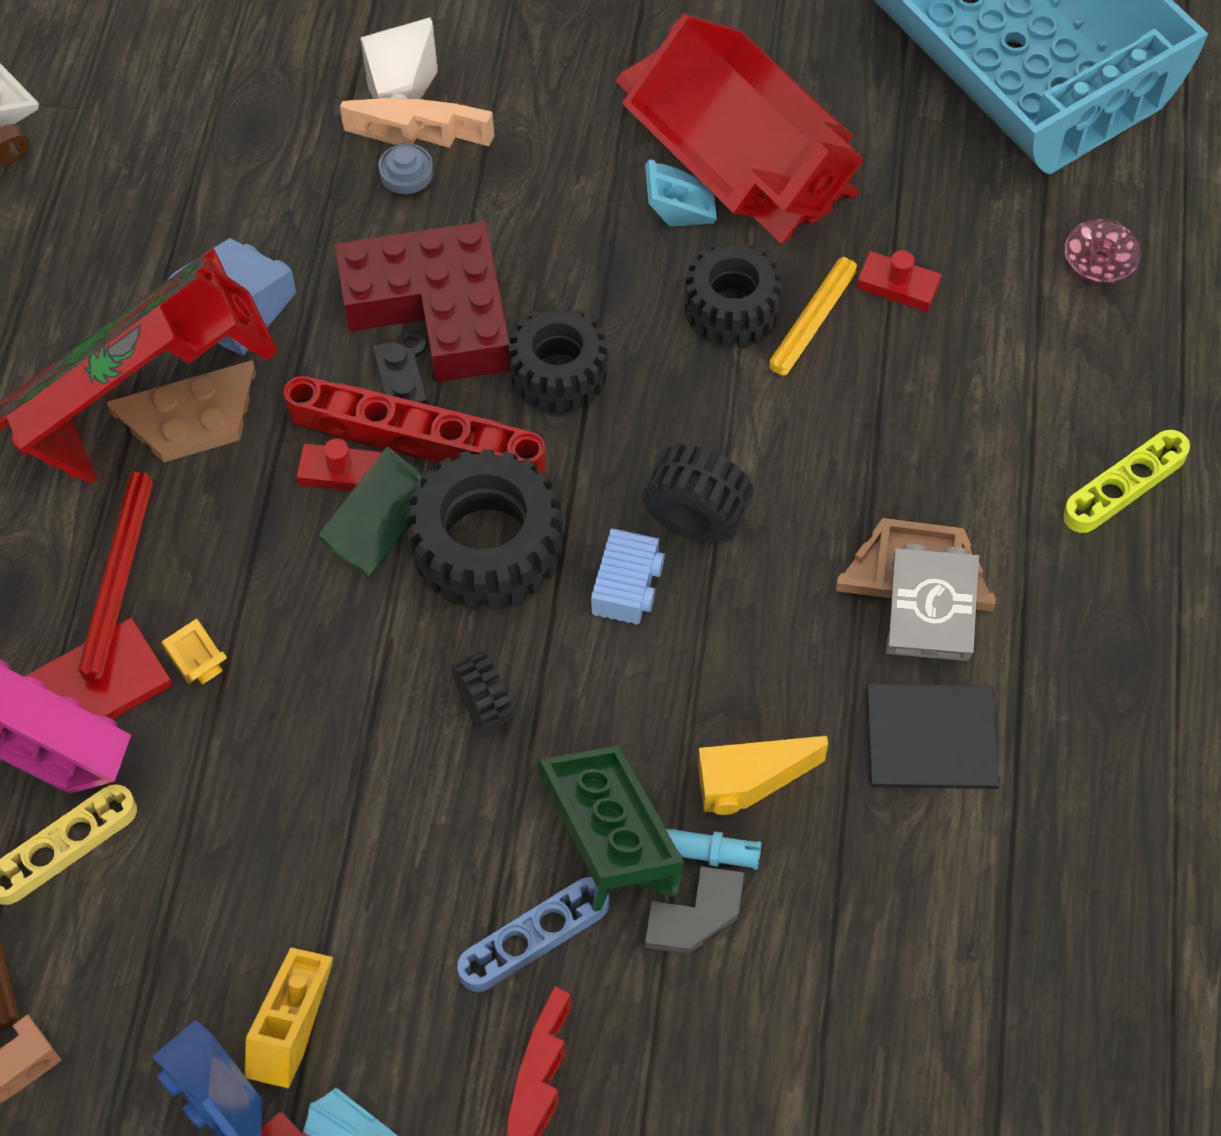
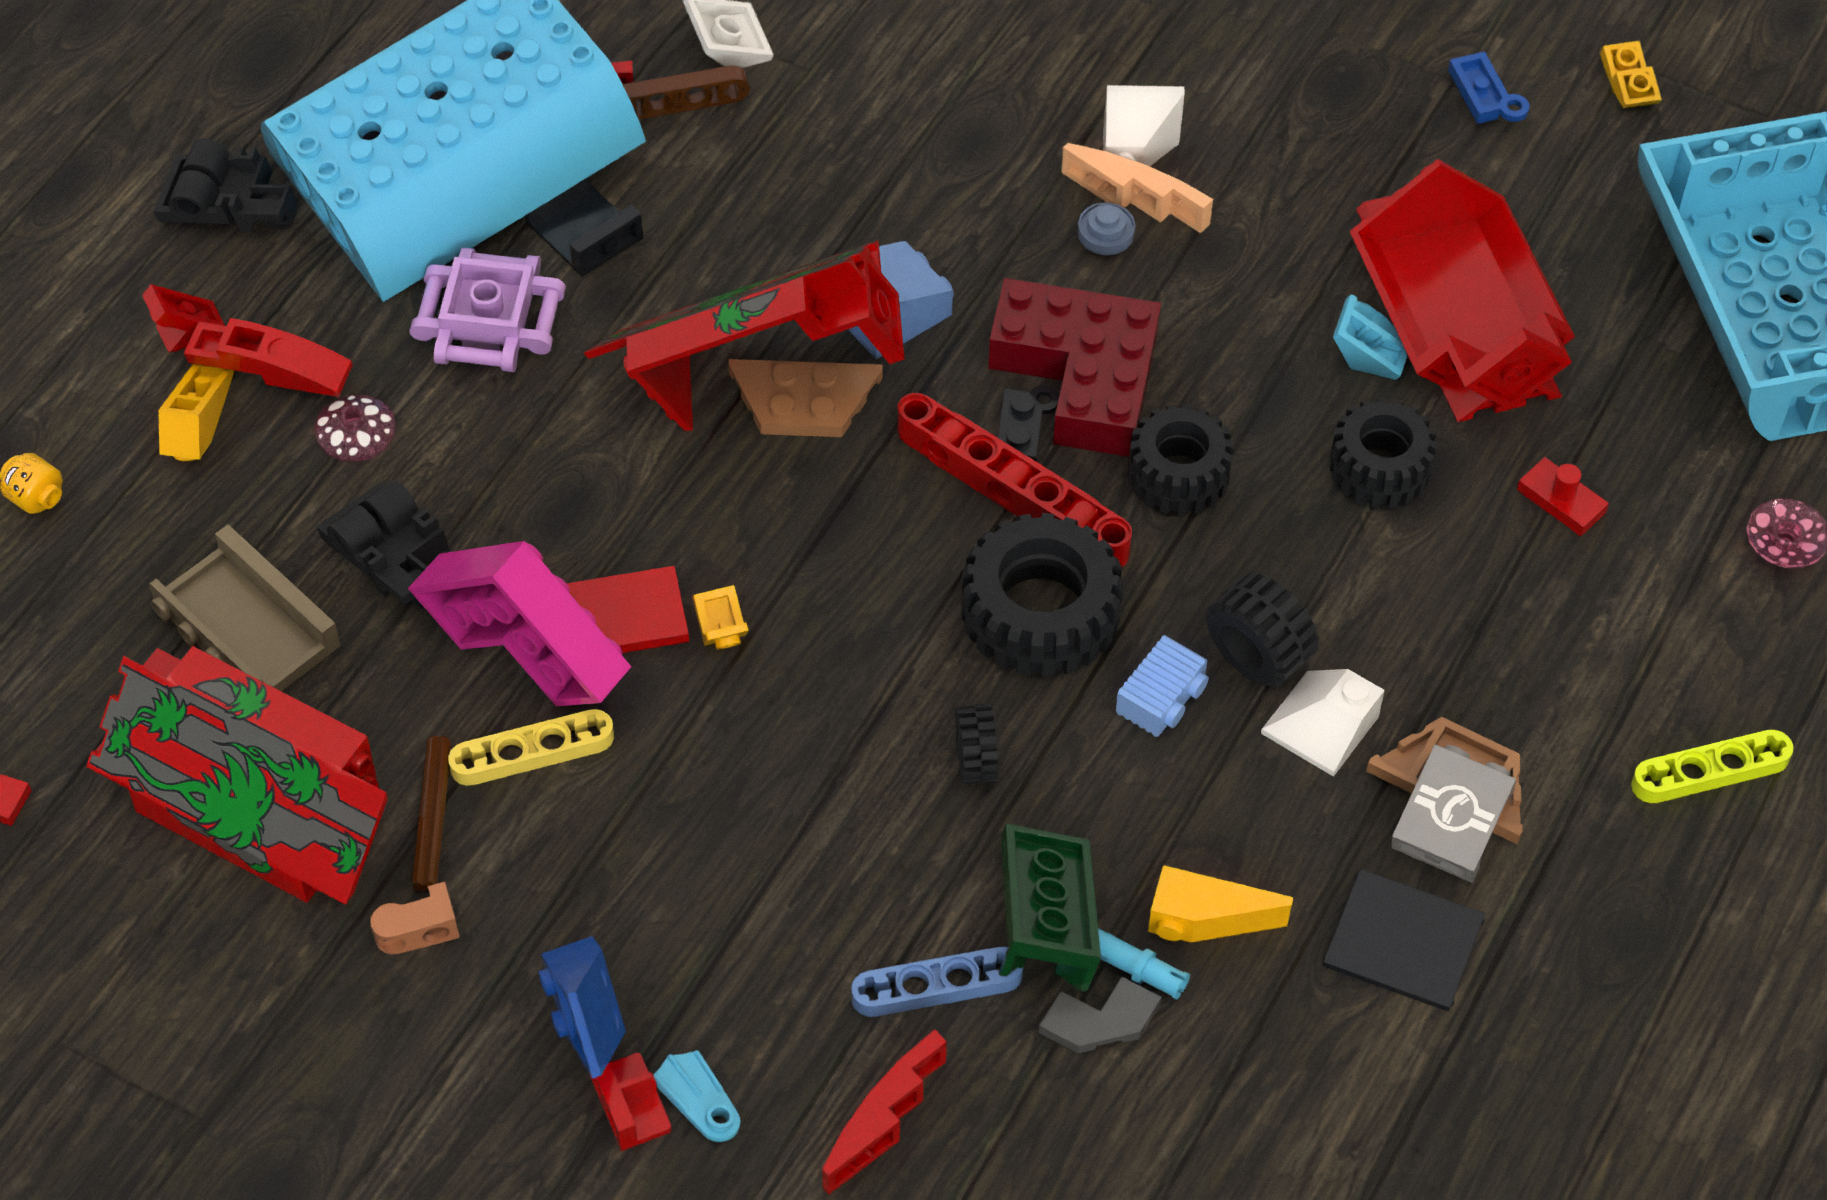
camera: 20 degrees right, 5 degrees down
red axle [78,472,153,681] -> none
yellow slope [245,948,333,1088] -> none
red tile [296,439,383,494] -> none
clear green piece [317,446,424,577] -> none
yellow axle [769,257,857,376] -> none
none -> white slope [1261,669,1385,777]

